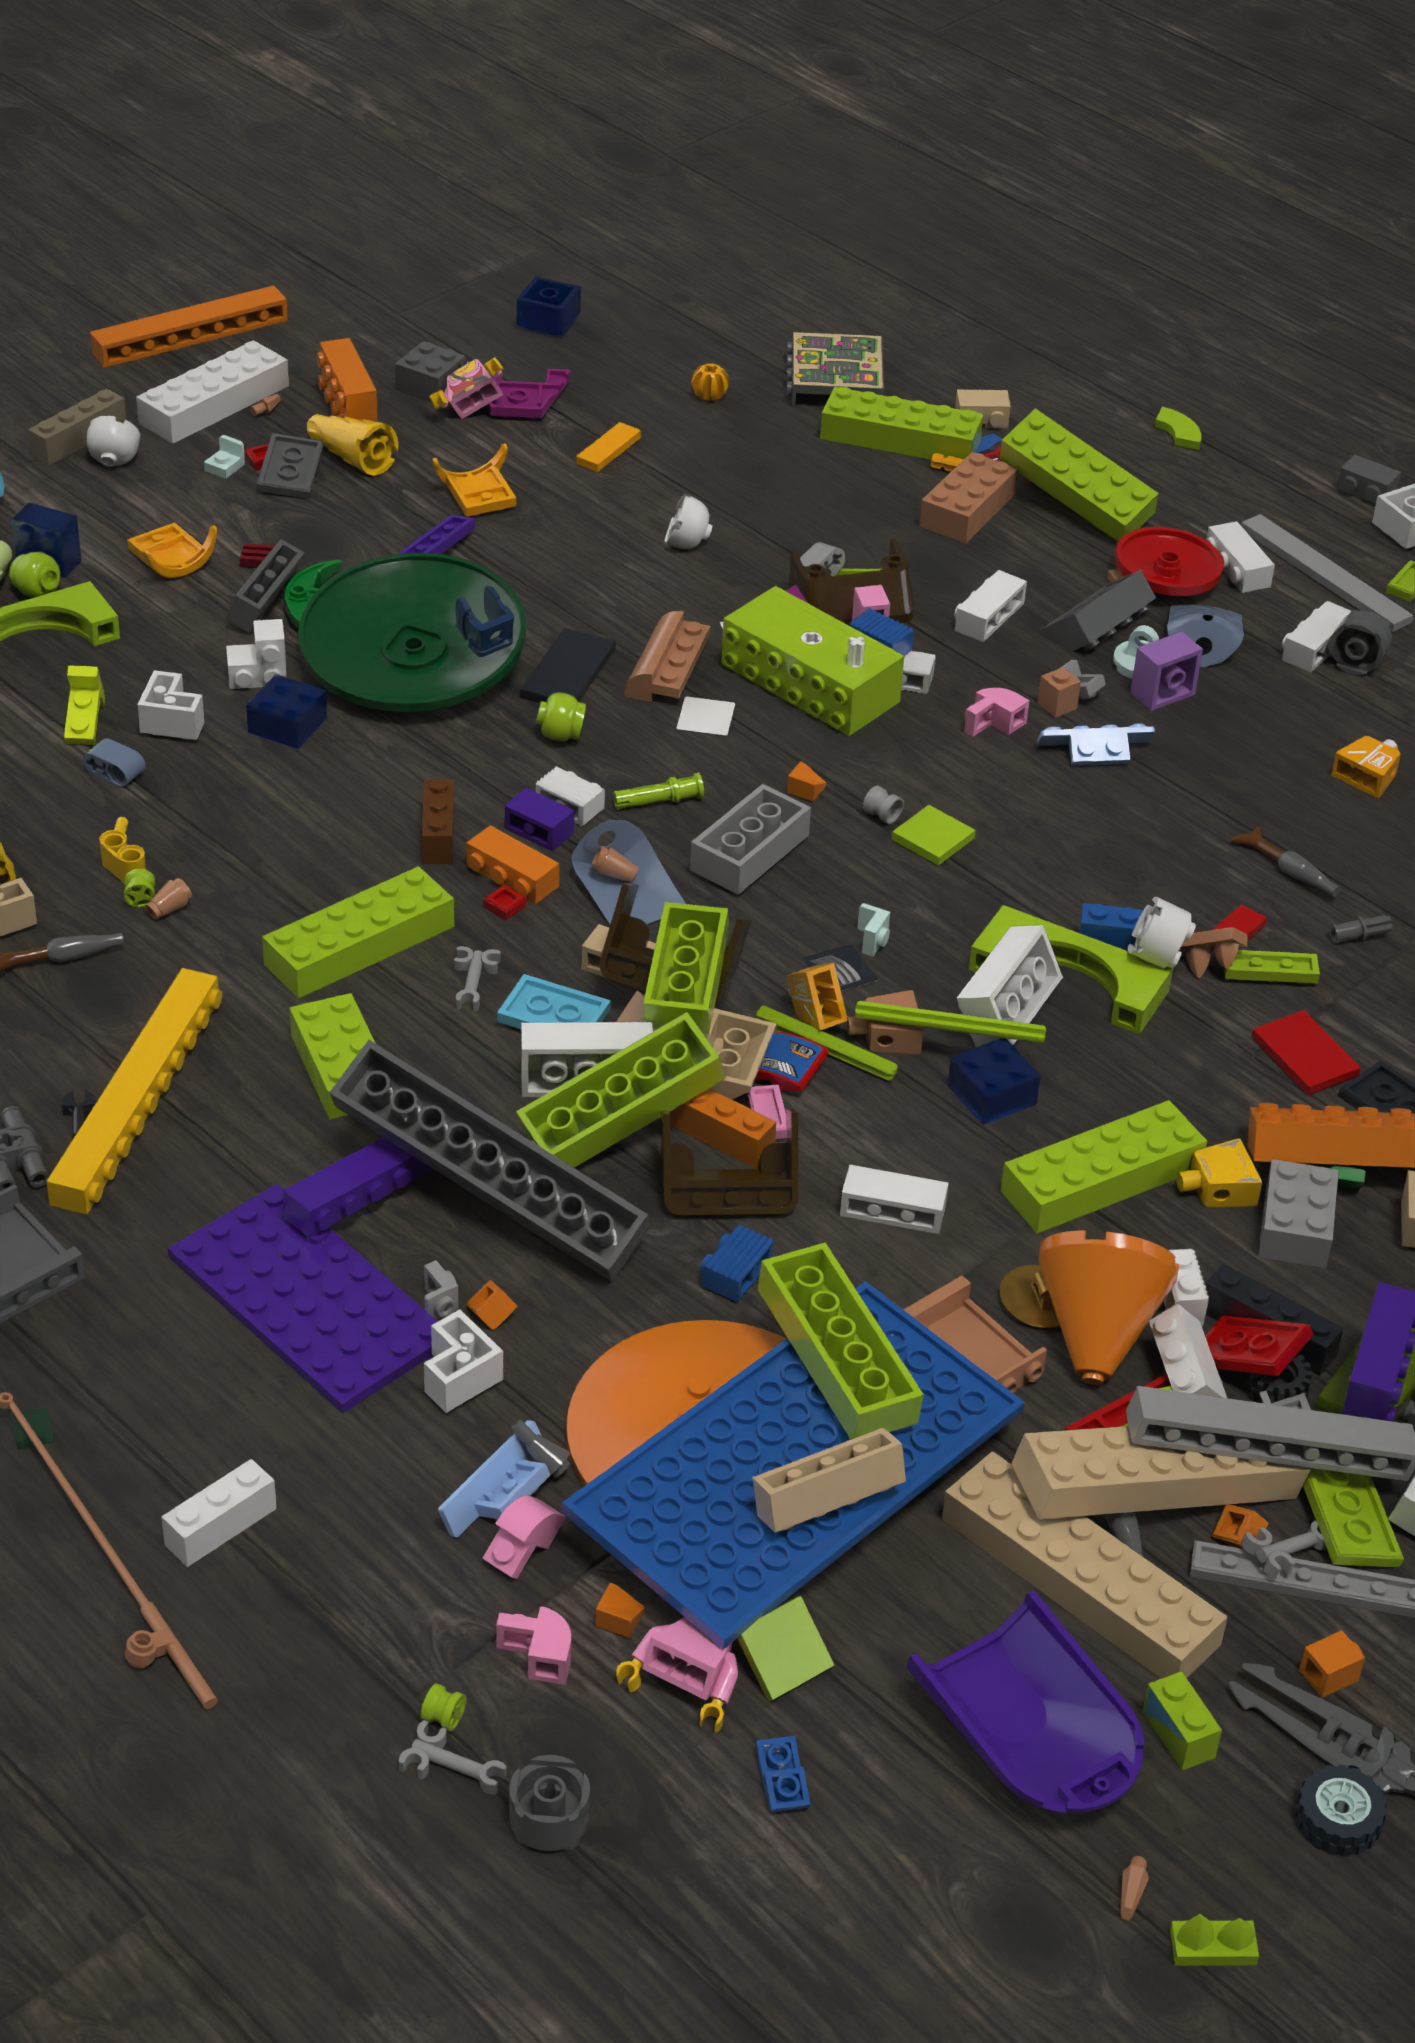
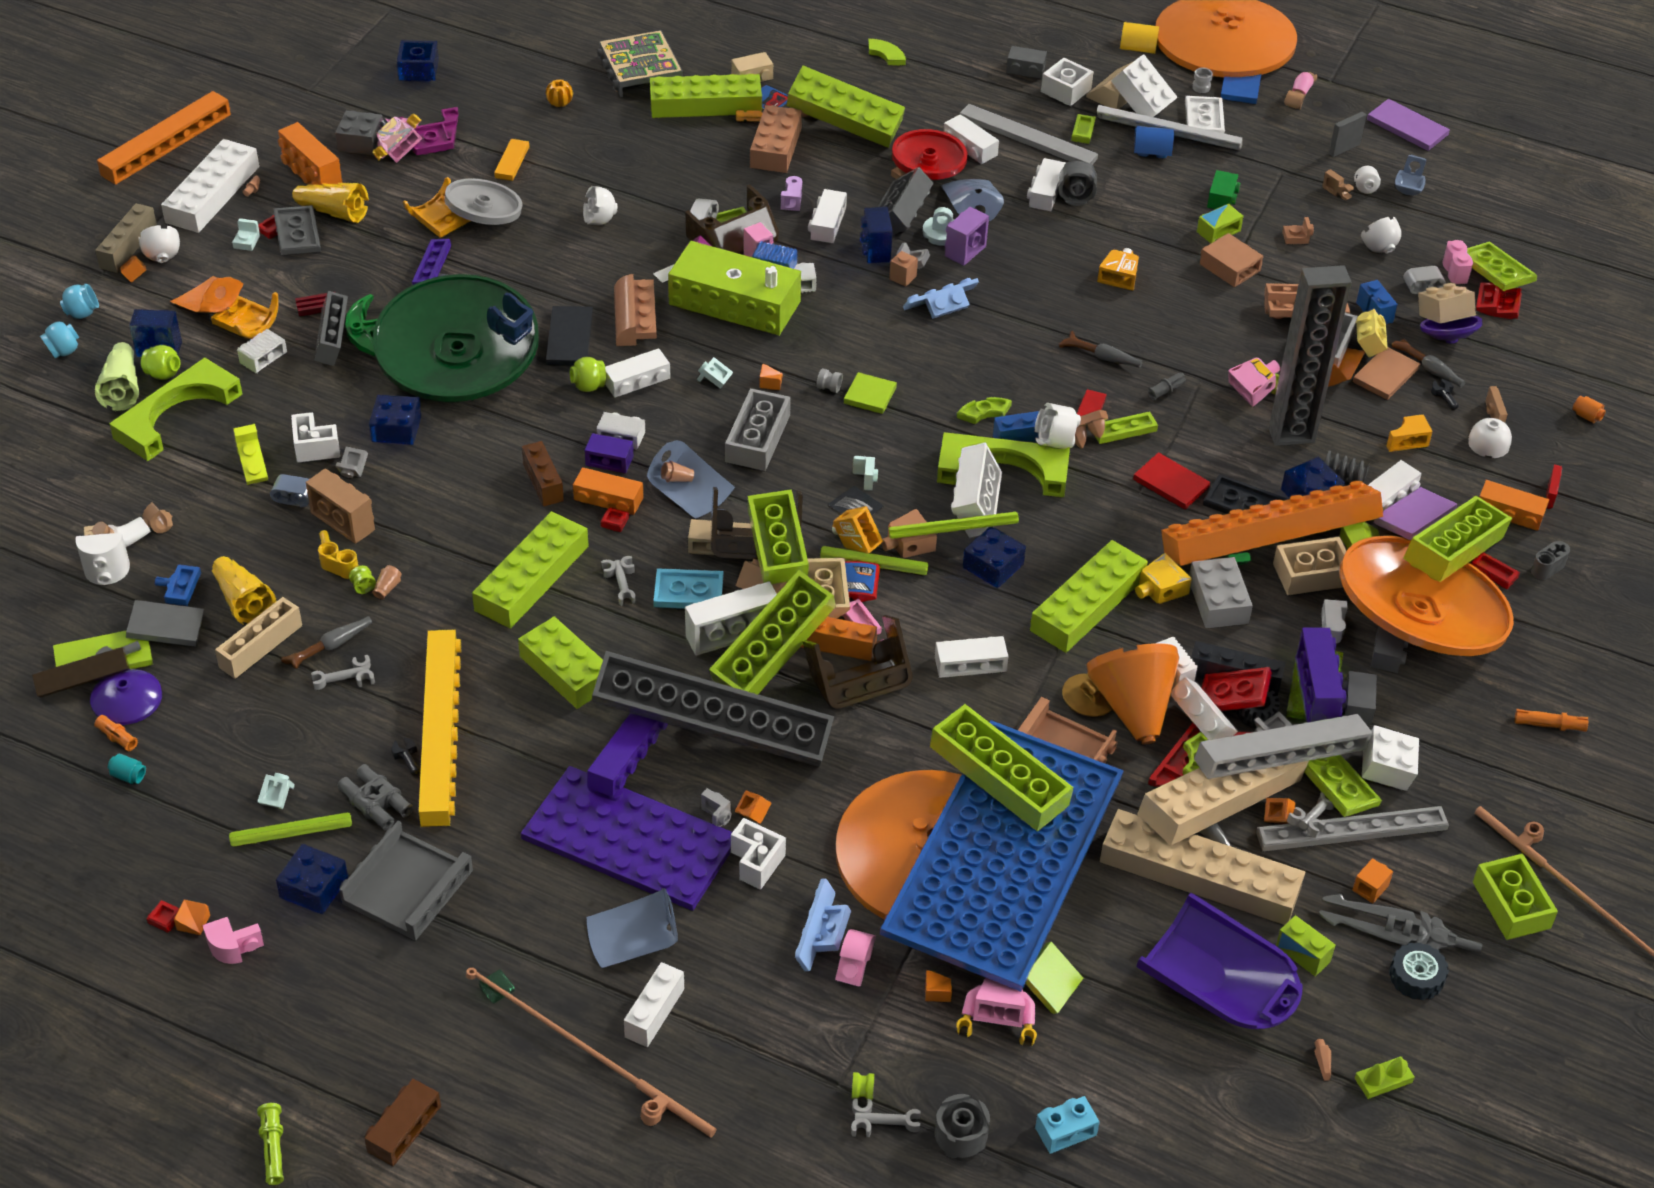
camera: 20 degrees left, 5 degrees up
white brick [226,619,287,689] -> none
bright pink brick [496,1606,571,1685] -> none
dark grey cone [510,1419,570,1478] -> none
lime pin [613,772,704,810] -> none
white sticker [677,697,735,735] -> none
blue brick [700,1224,773,1303] -> none
tan brick [752,1427,906,1533] -> none
blue slope [755,1736,811,1812] -> none
bright pink brick [964,688,1030,737] -> none
none -> orange slope [120,256,146,282]
none -> orange piece [170,276,243,313]
none -> white brick [237,329,287,373]
none -> medium nougat brick [306,468,375,544]
none -> light grey bar [311,655,375,690]
none -> light grey bracket [335,447,368,478]
none -> light grey dish [444,179,522,225]
none -> sand blue piece [587,888,678,968]
none -> white brick [605,349,670,397]
none -> light aqua bracket [697,357,733,389]
none -> lavender leg [781,176,802,211]
none -> clear blue brick [860,207,893,263]
none -> lime tile [957,397,1012,424]
none -> medium azure brick [1035,1096,1099,1154]

